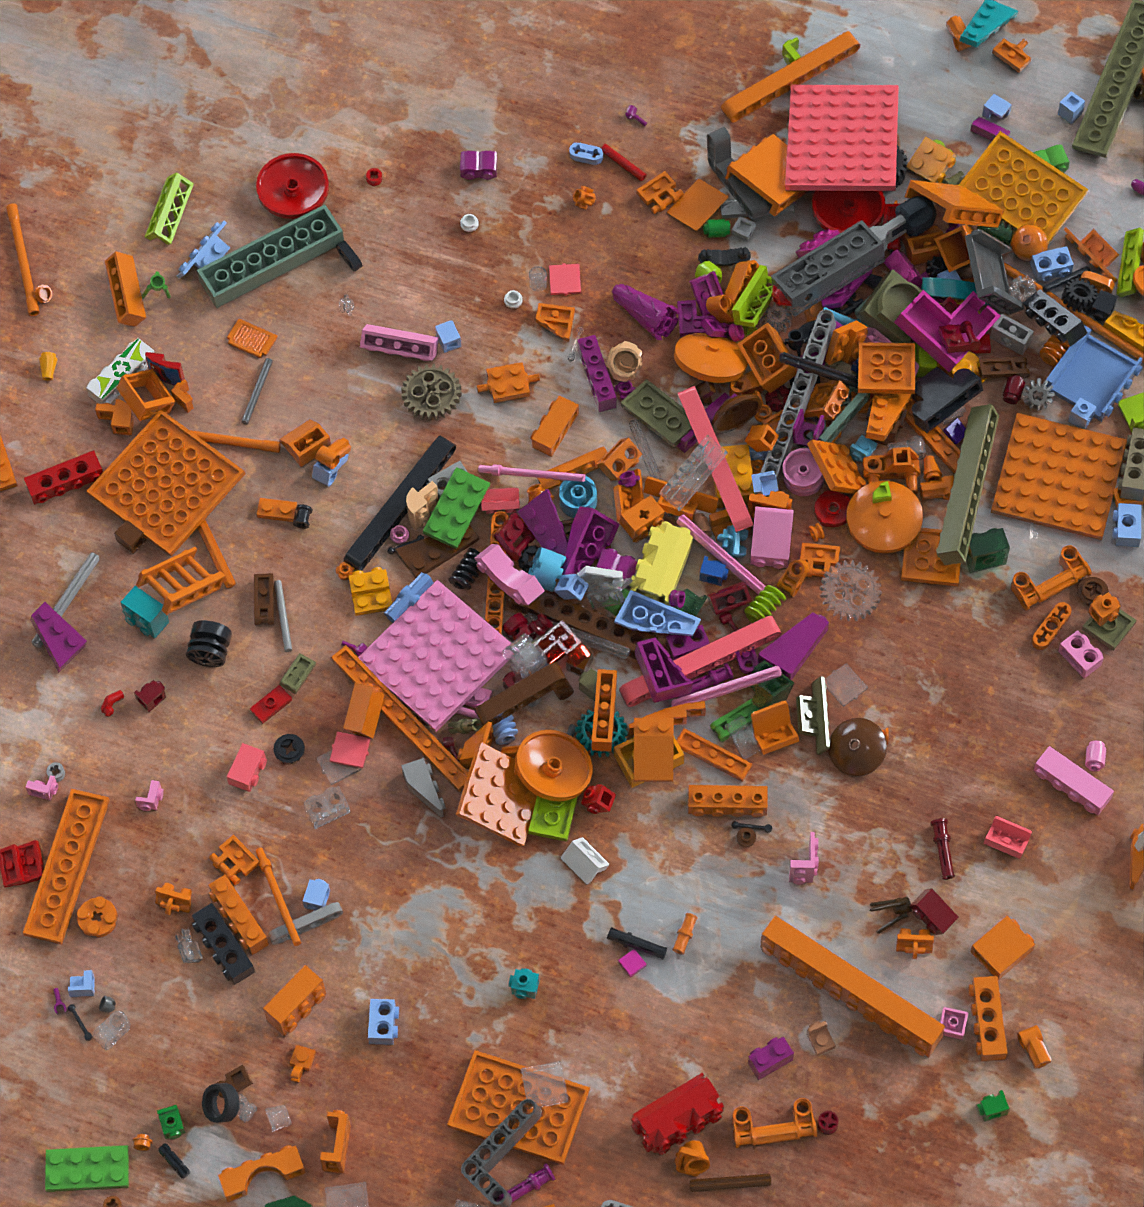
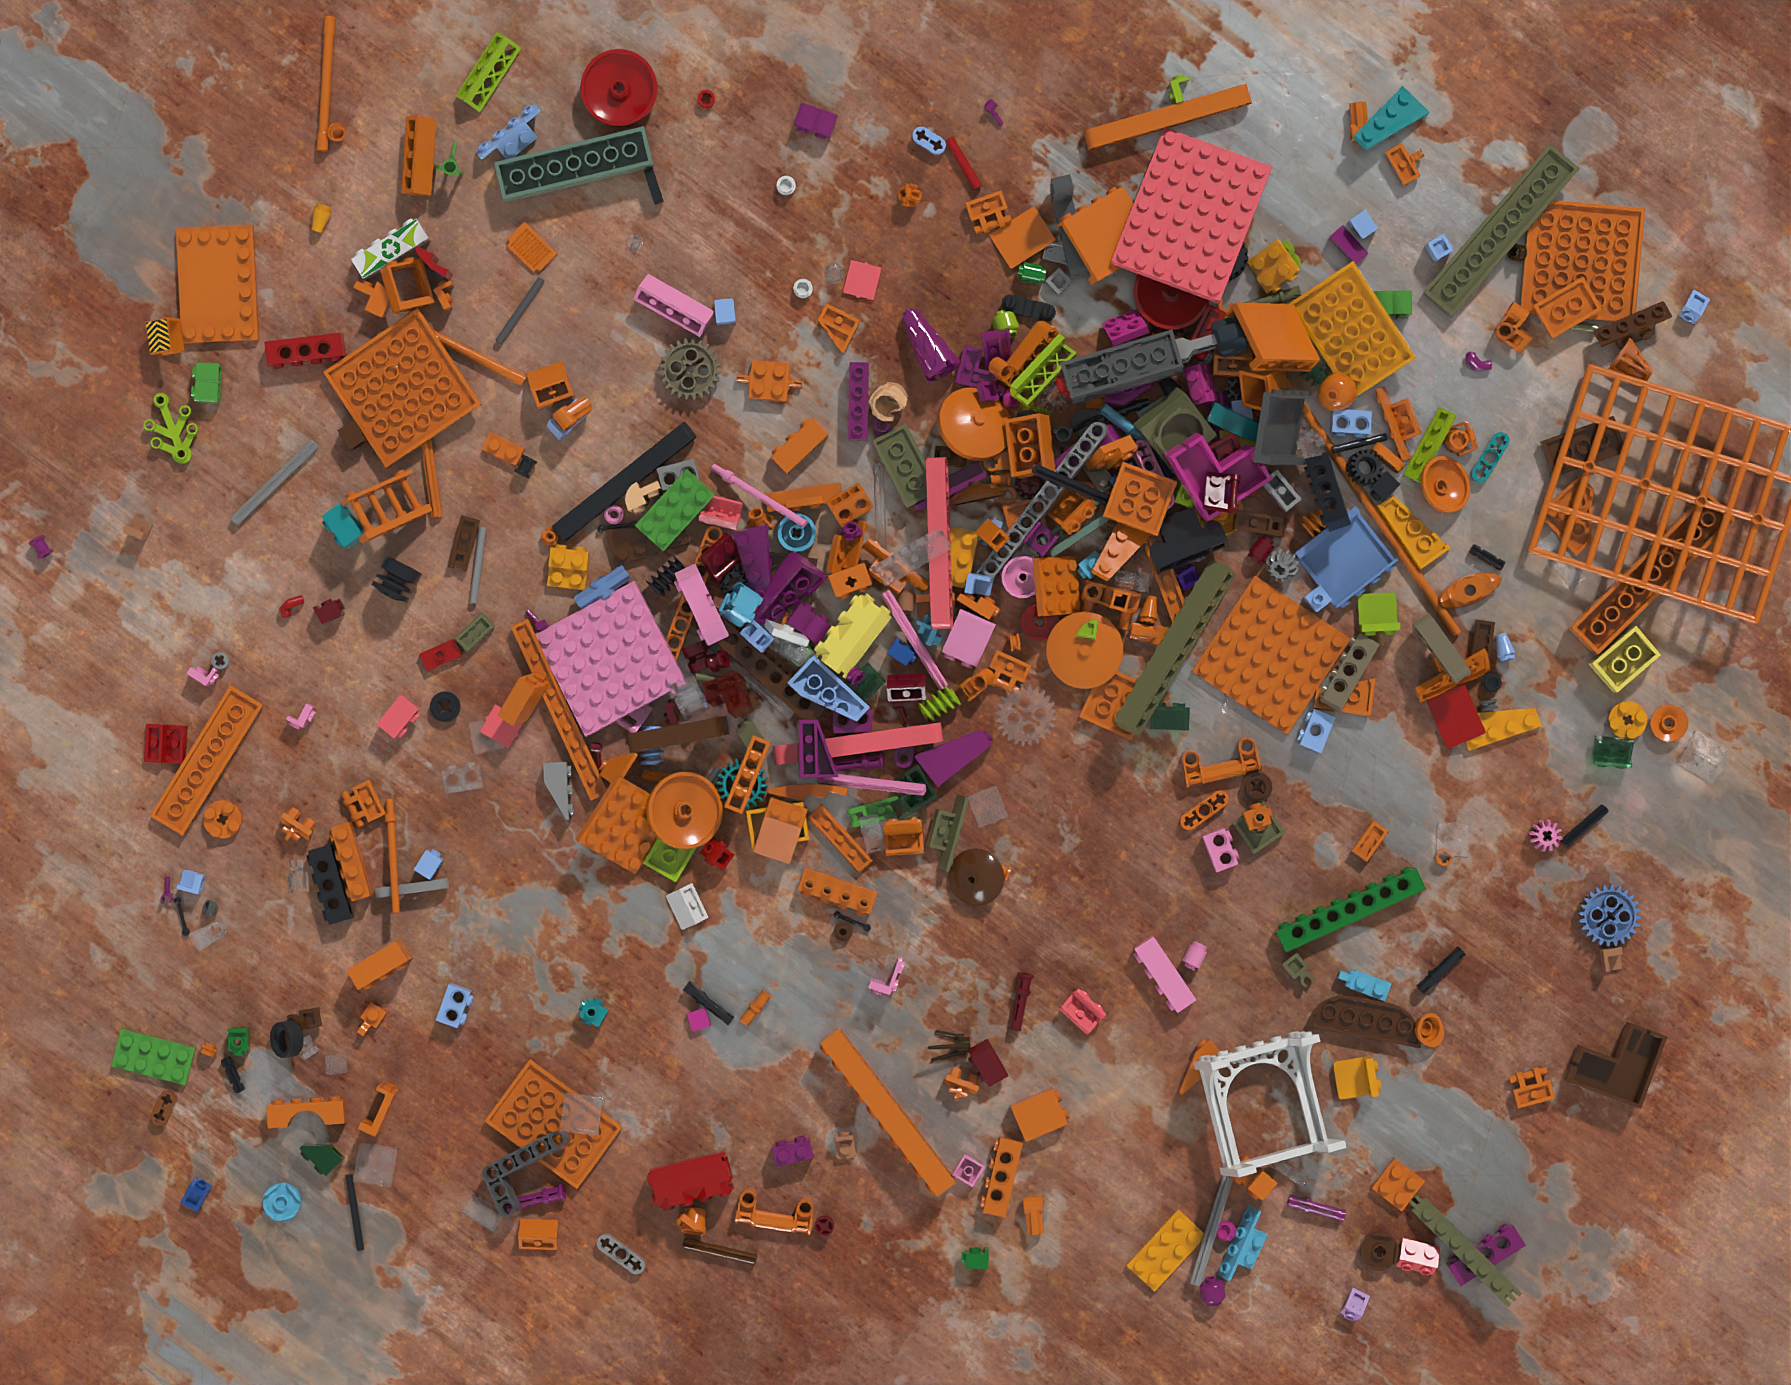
camera: 15 degrees right, 25 degrees up
magenta wedge [30,602,87,673] -> none
olive pin [448,718,482,734] -> none
clear hinge [568,327,584,362] -> none

